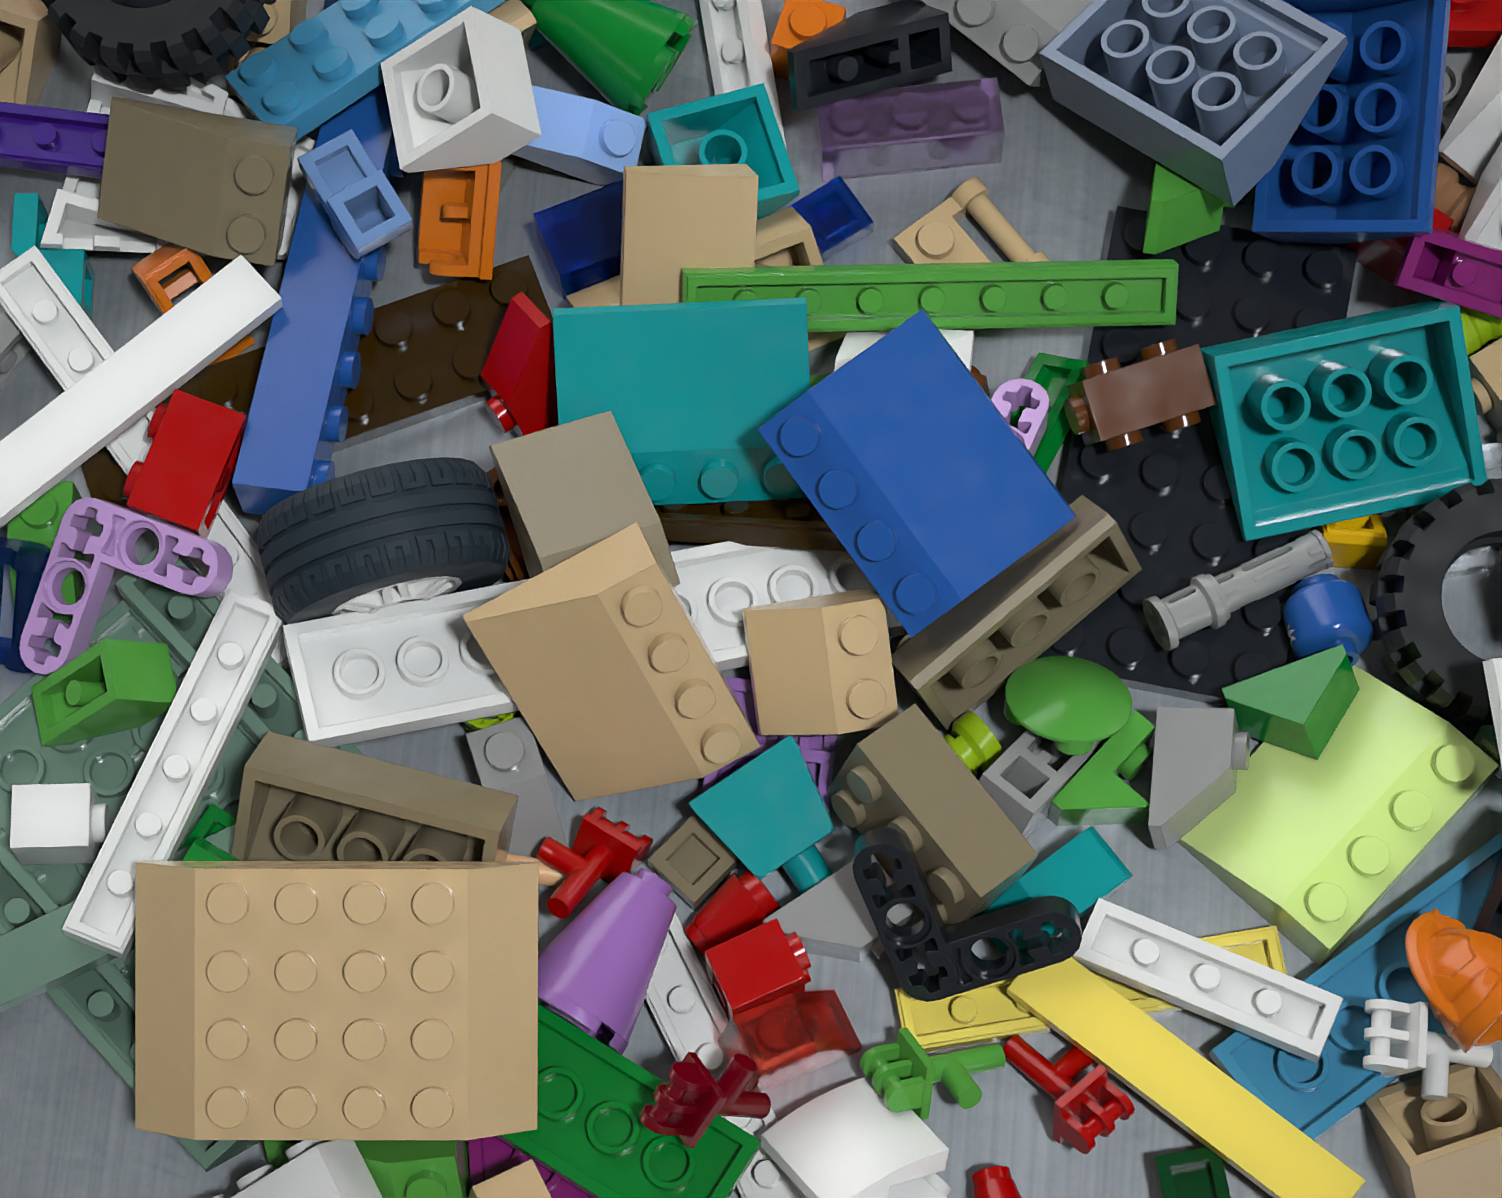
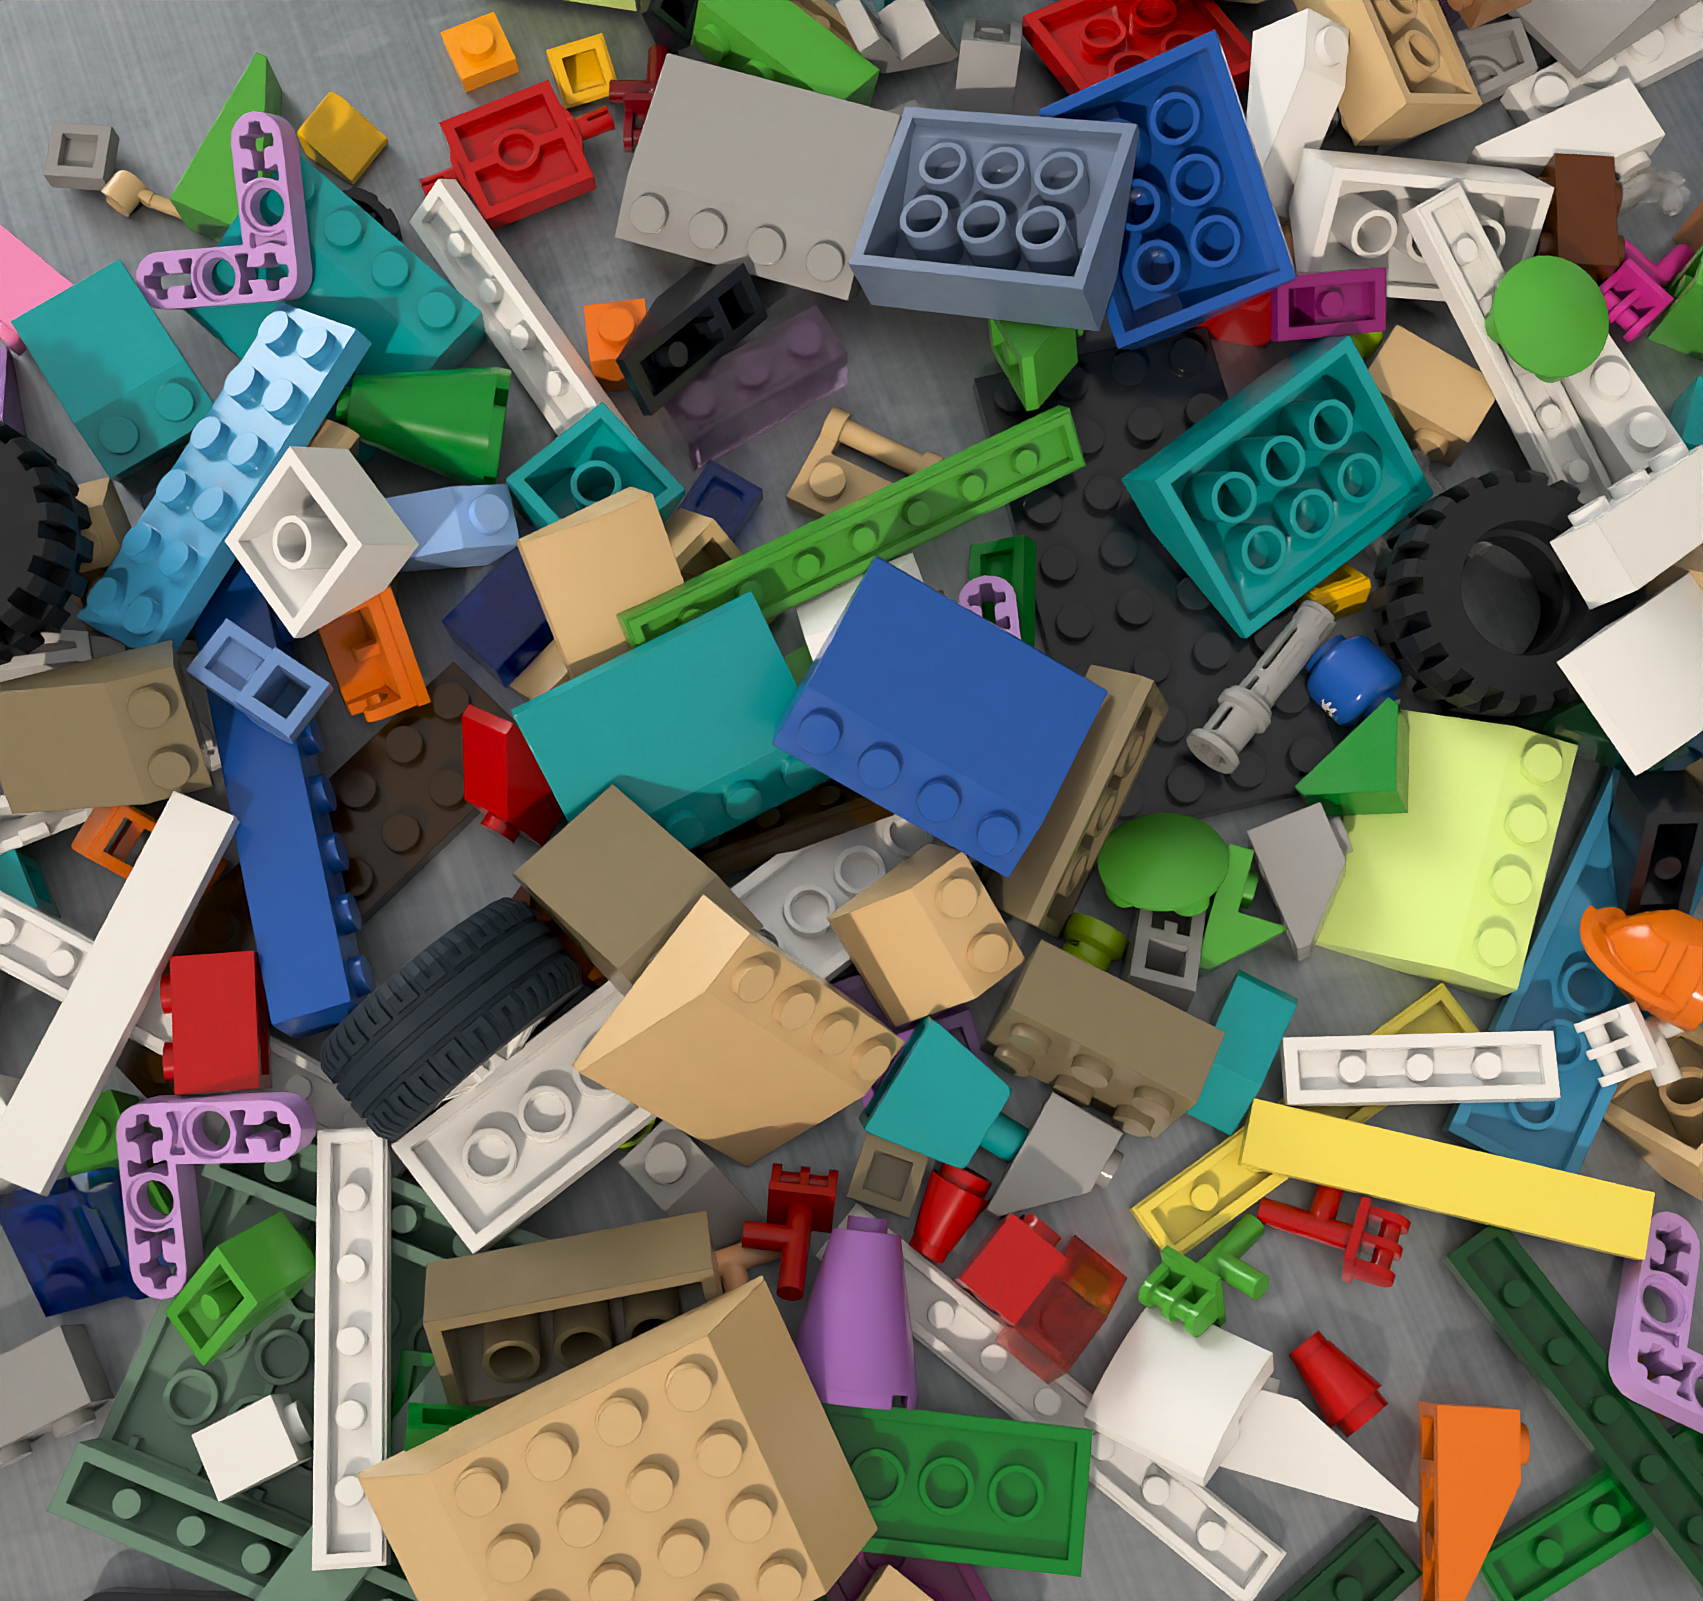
camera: 30 degrees left, 5 degrees up
dark red arm [639,1052,771,1148] -> none
black beam [852,827,1082,1002] -> none
reddish brown brick [1065,338,1217,452] -> none

